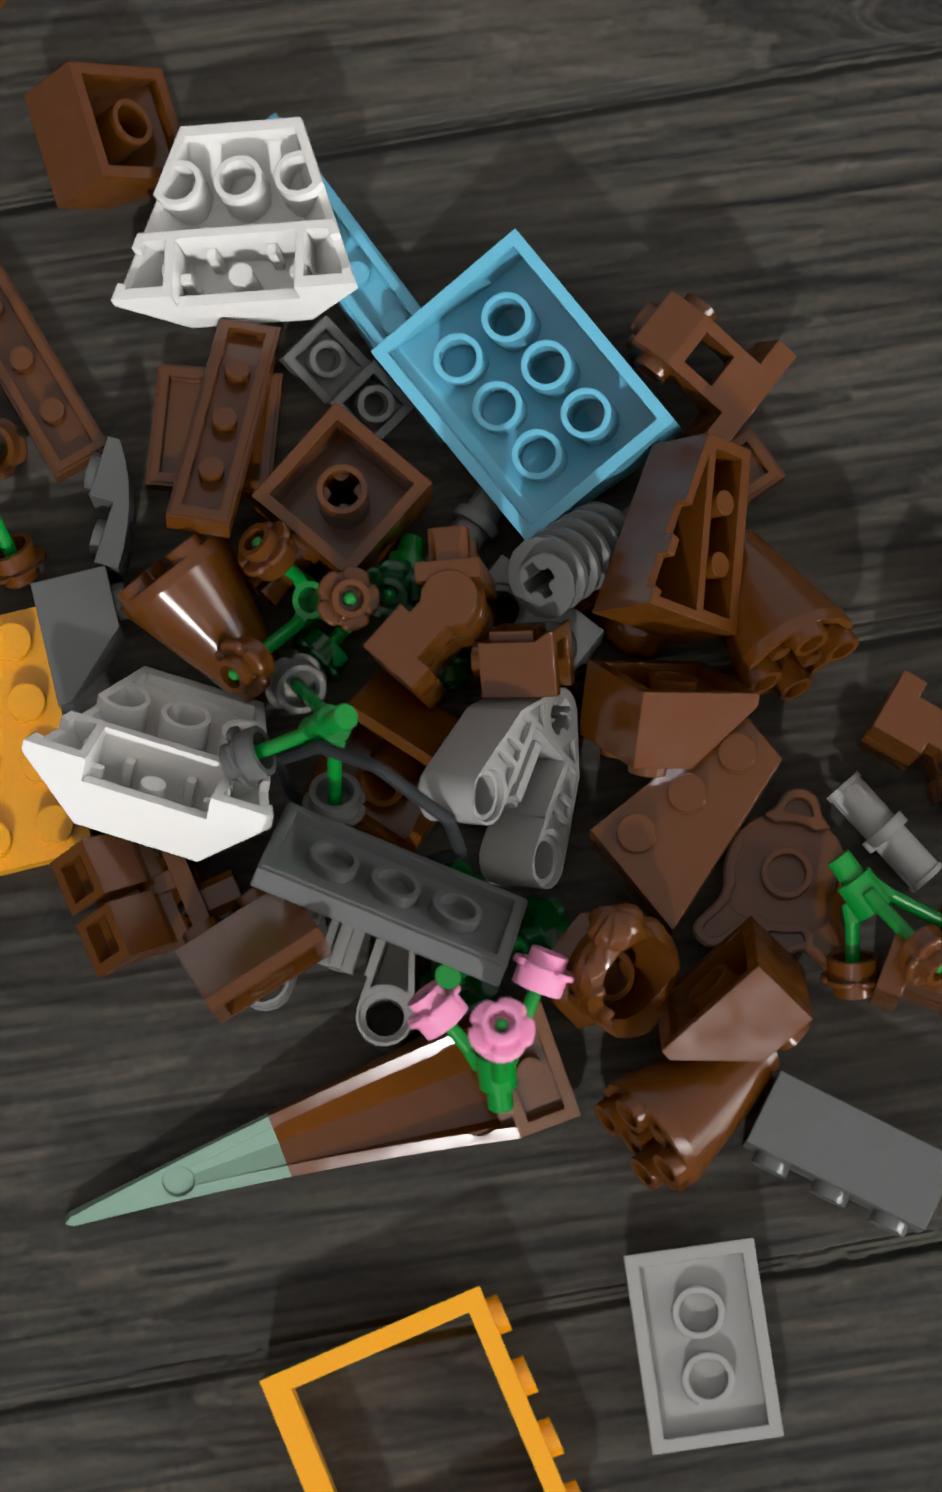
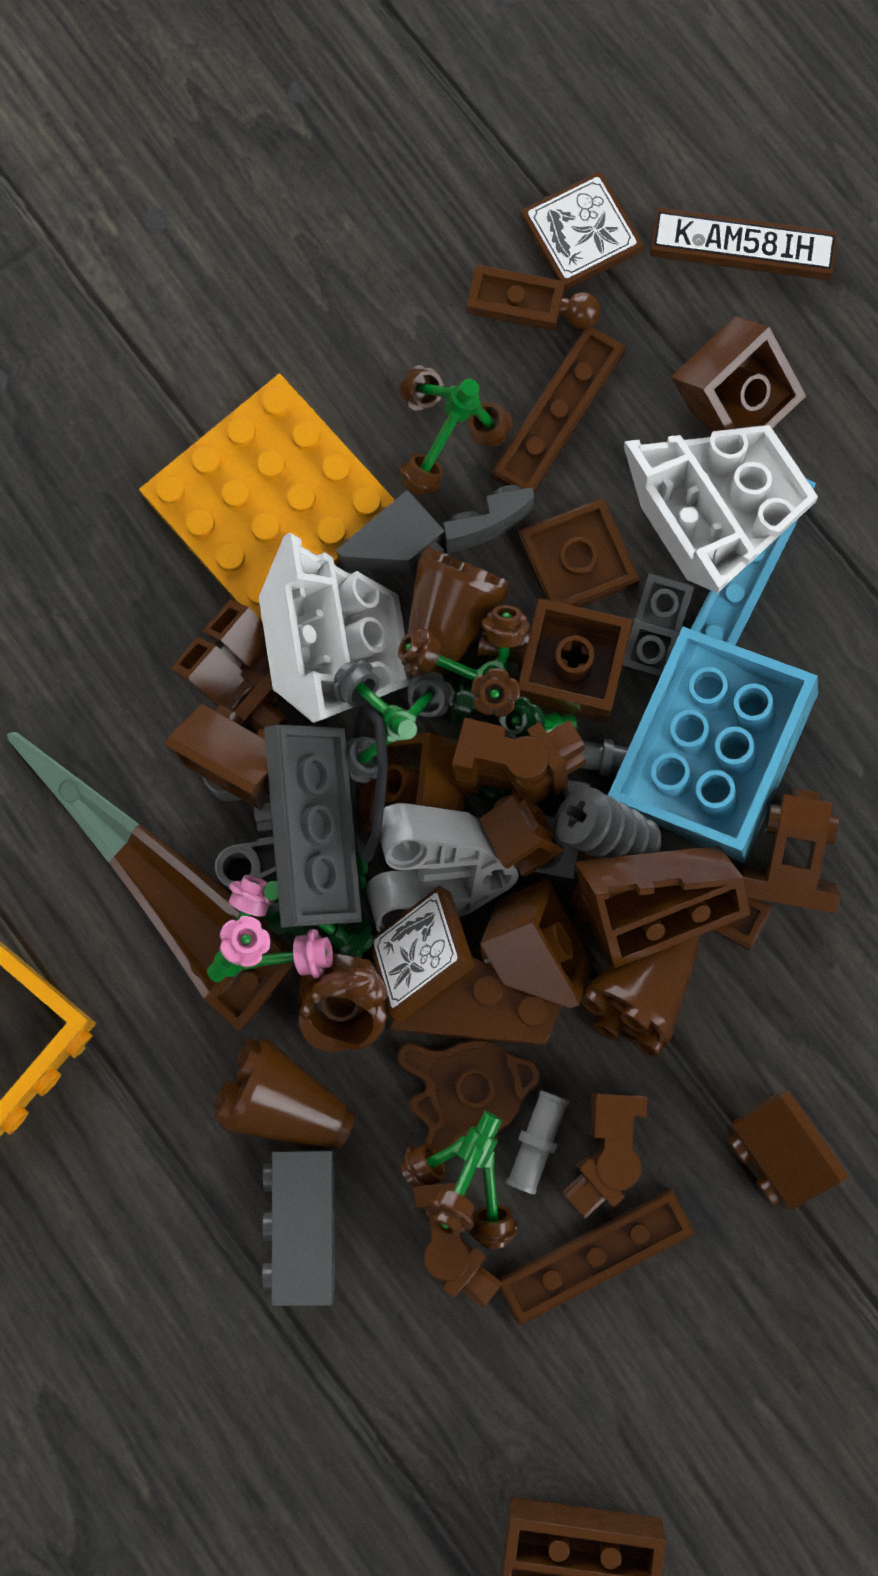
camera: 65 degrees right, 0 degrees up
reddish brown tile [166,318,281,538] -> none
light grey plate [623,1238,784,1455] -> none
reddish brown slope [659,916,813,1062] -> none
none -> tile [371,885,475,1022]

